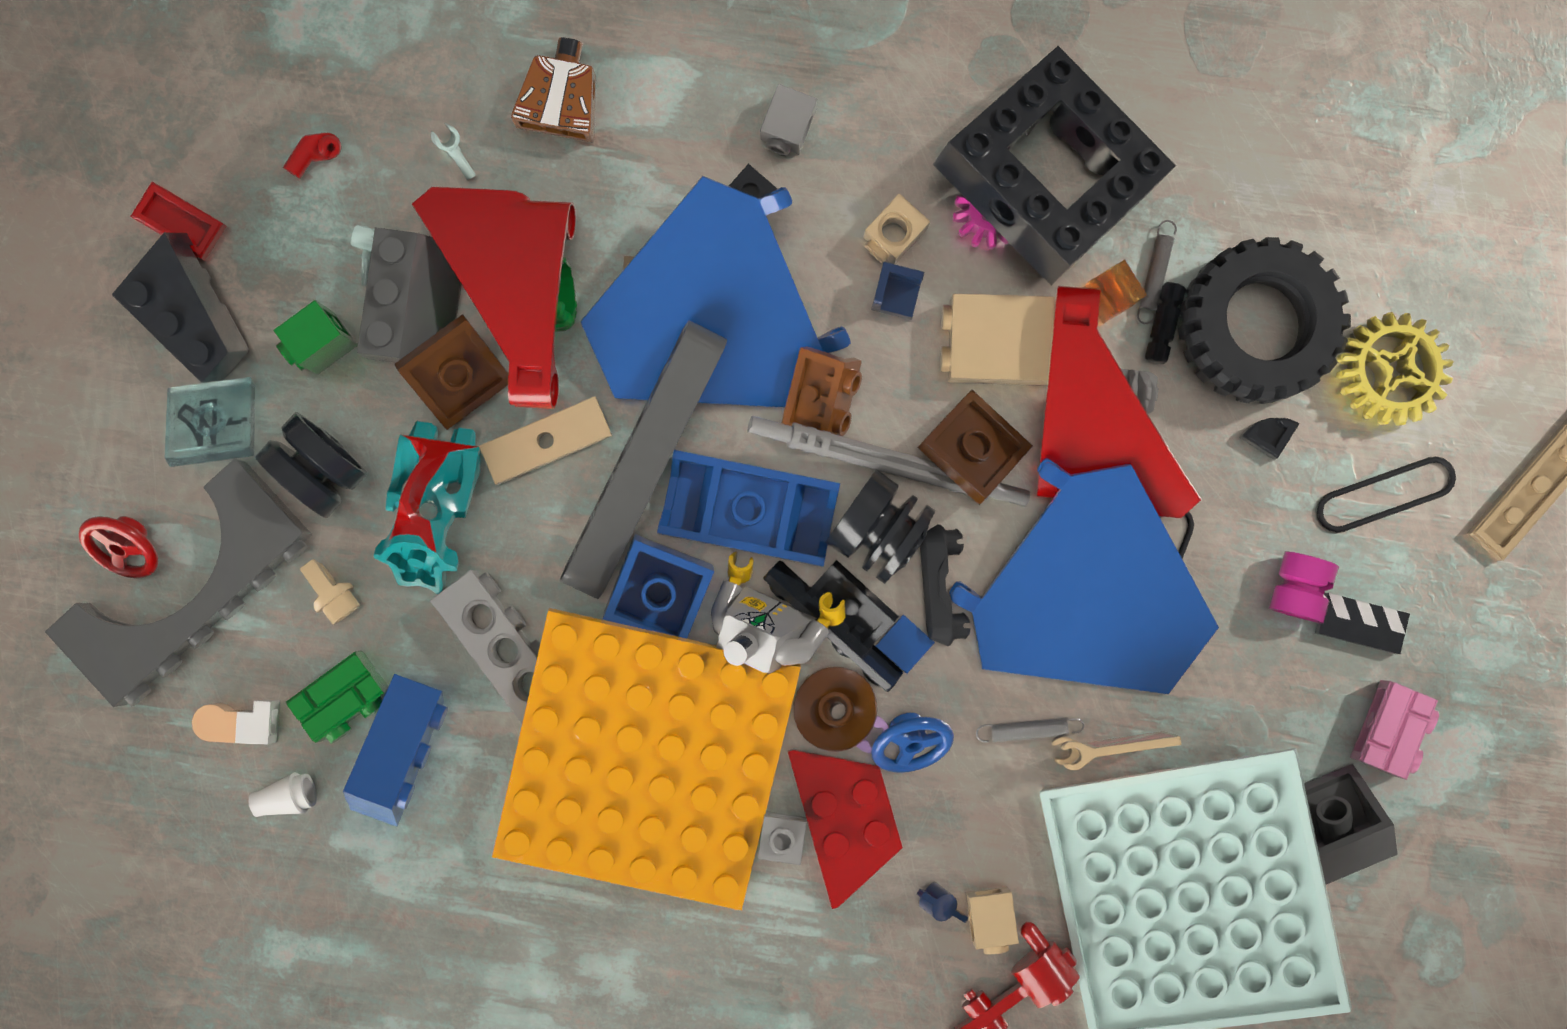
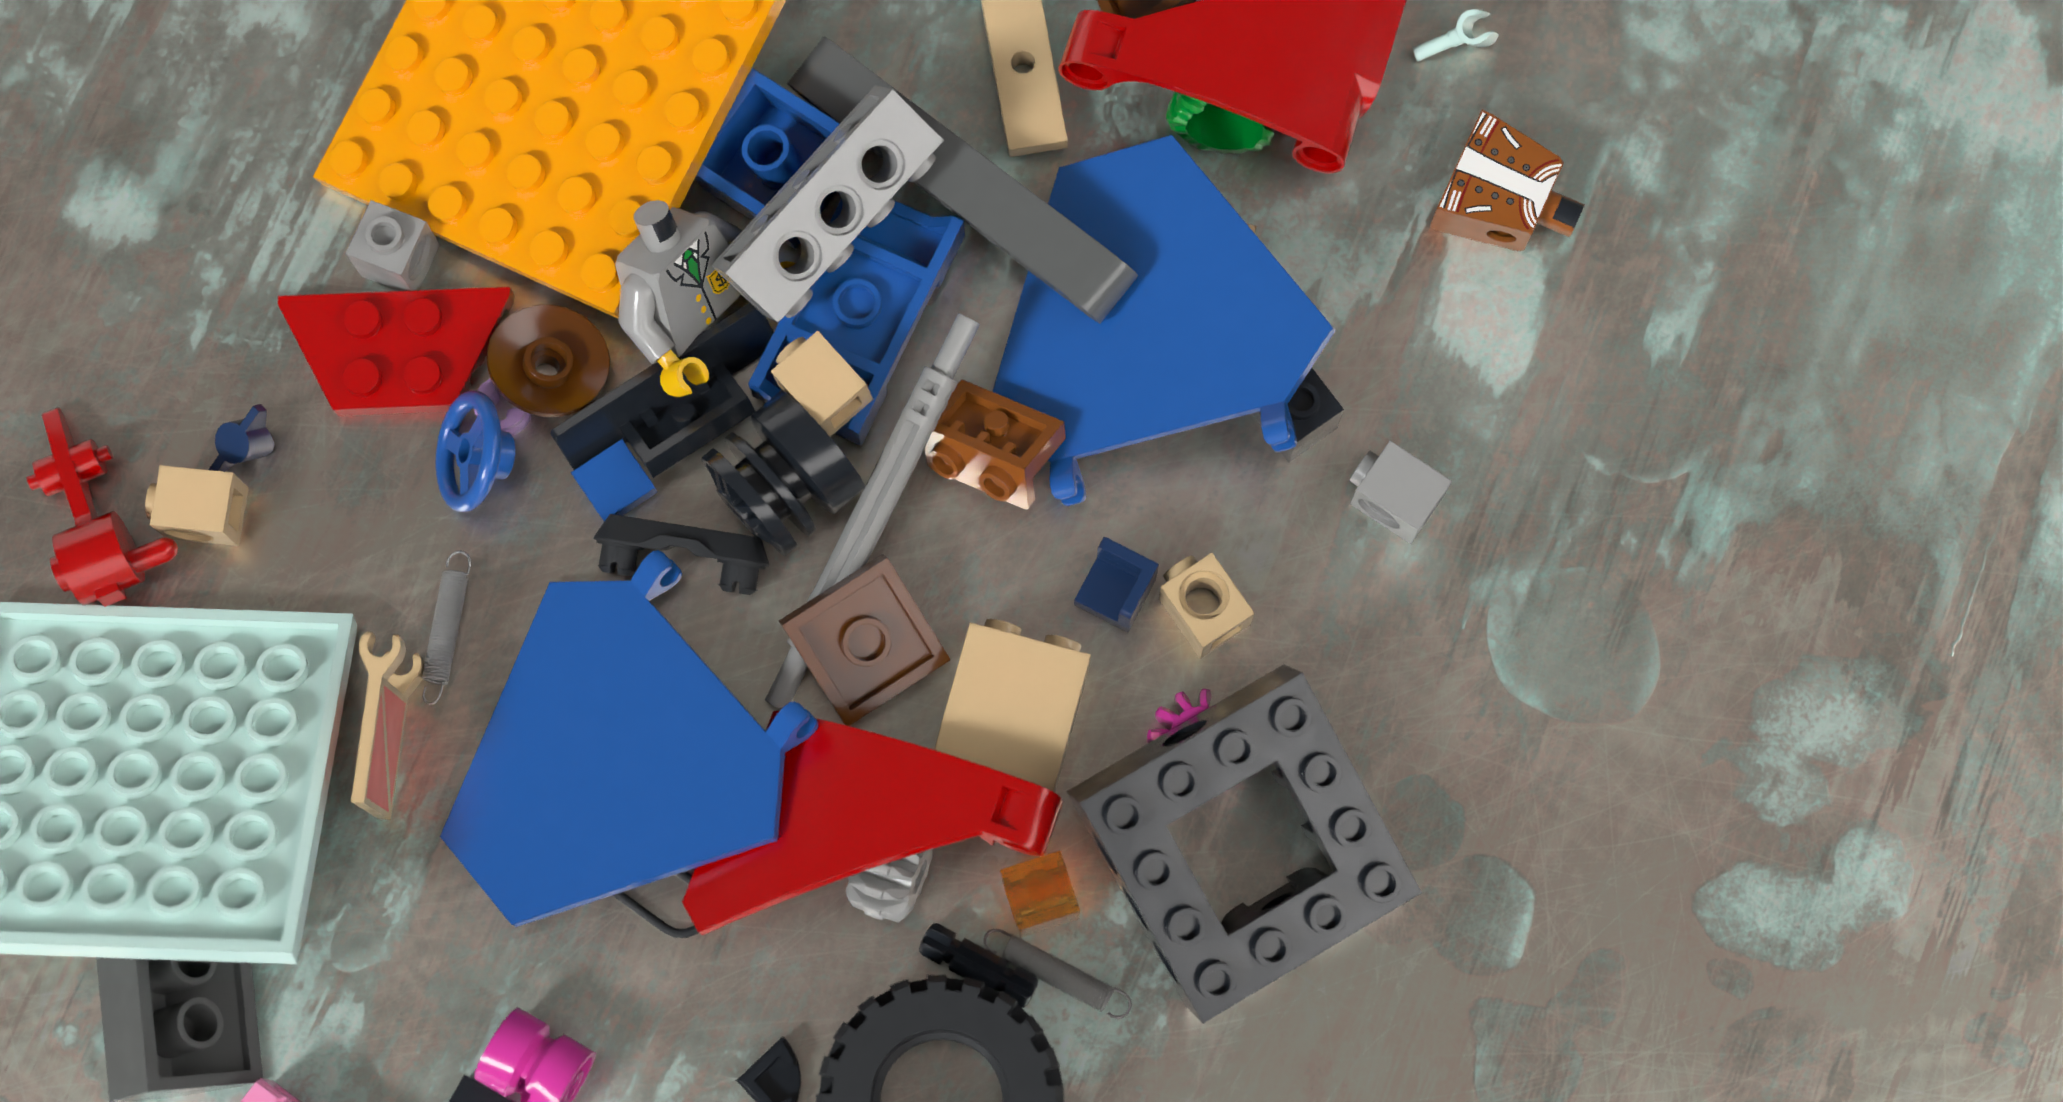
camera: 105 degrees right, 10 degrees down
none -> light grey brick [711,85,944,323]
none -> tan brick [771,331,873,437]

